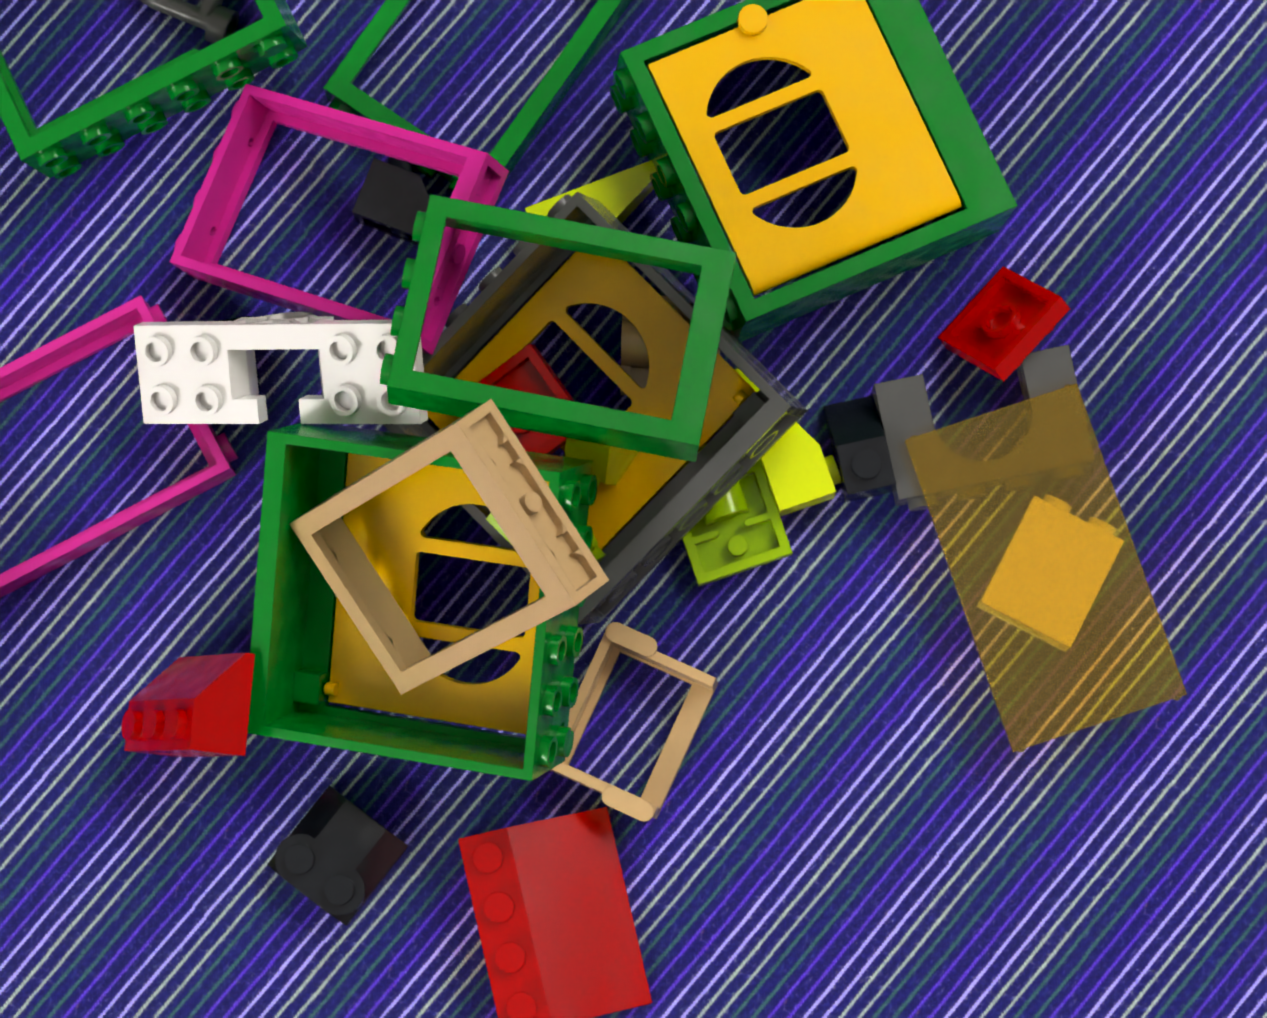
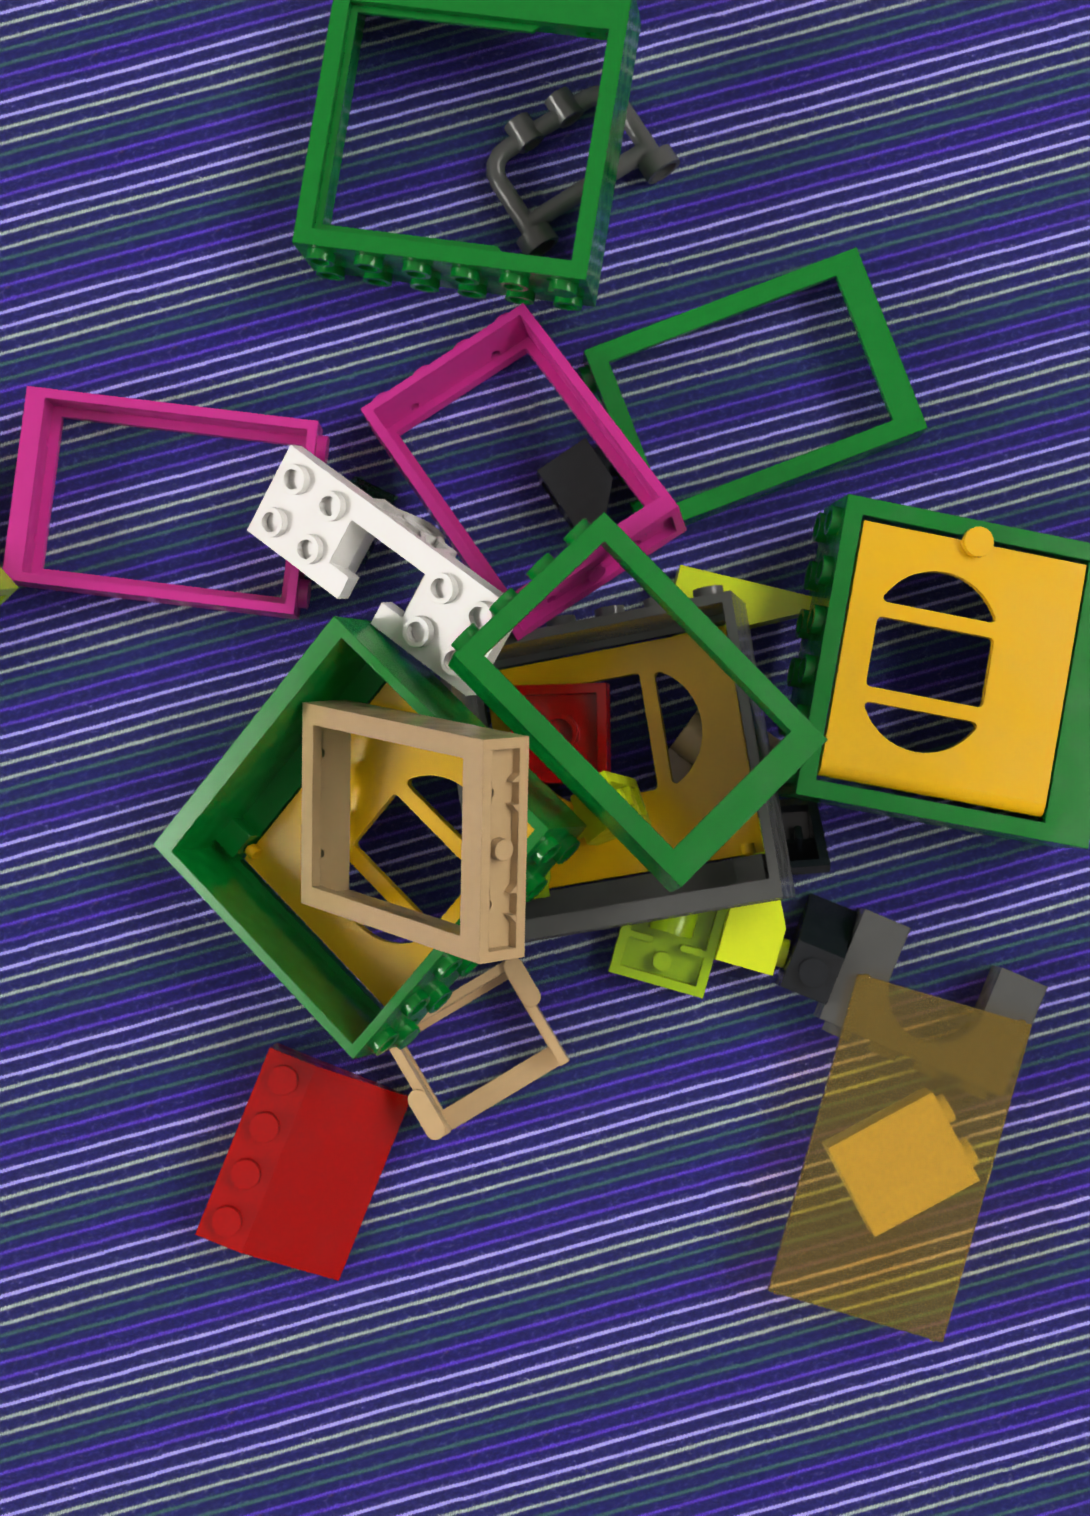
camera: 25 degrees right, 5 degrees up
red slope [121,652,255,757] -> none
black slope [267,785,409,926] -> none
red plate [938,267,1070,381] -> none
none -> black slope [779,799,831,875]

